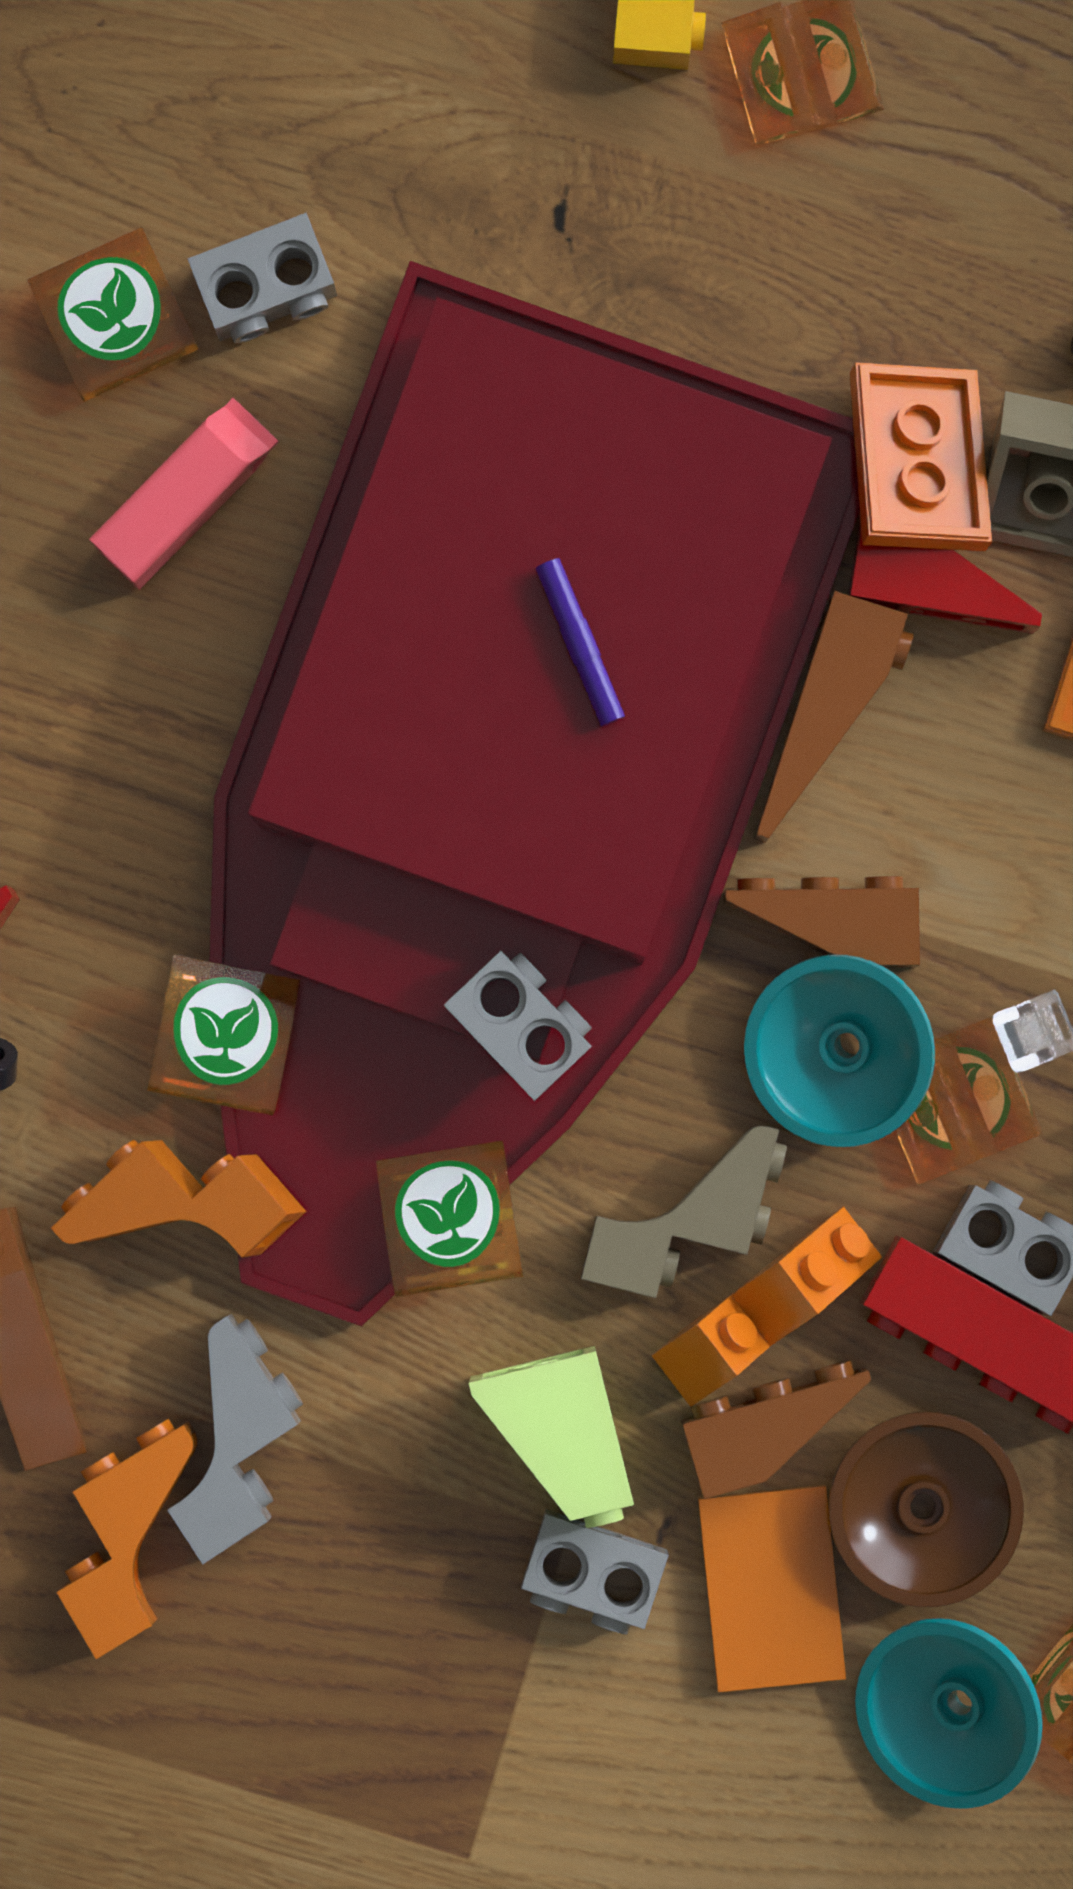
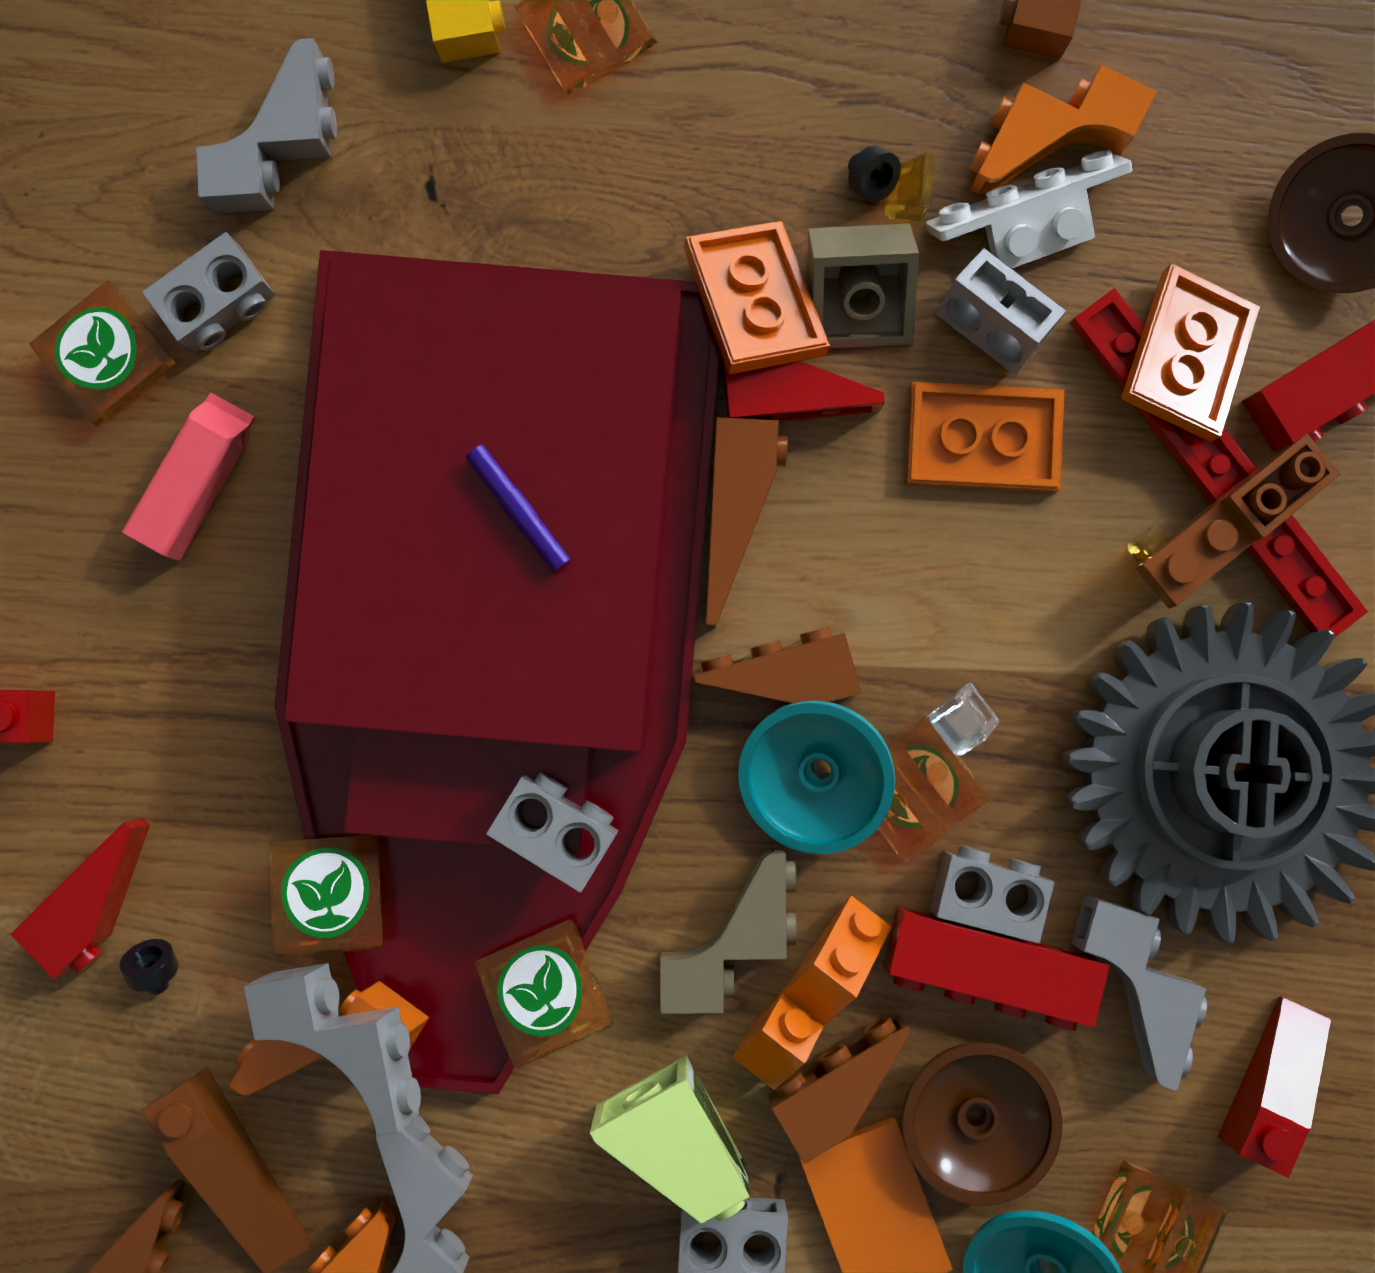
camera: 15 degrees left, 0 degrees up
none -> light grey arch [196,38,337,214]
none -> light grey arch [244,963,421,1136]

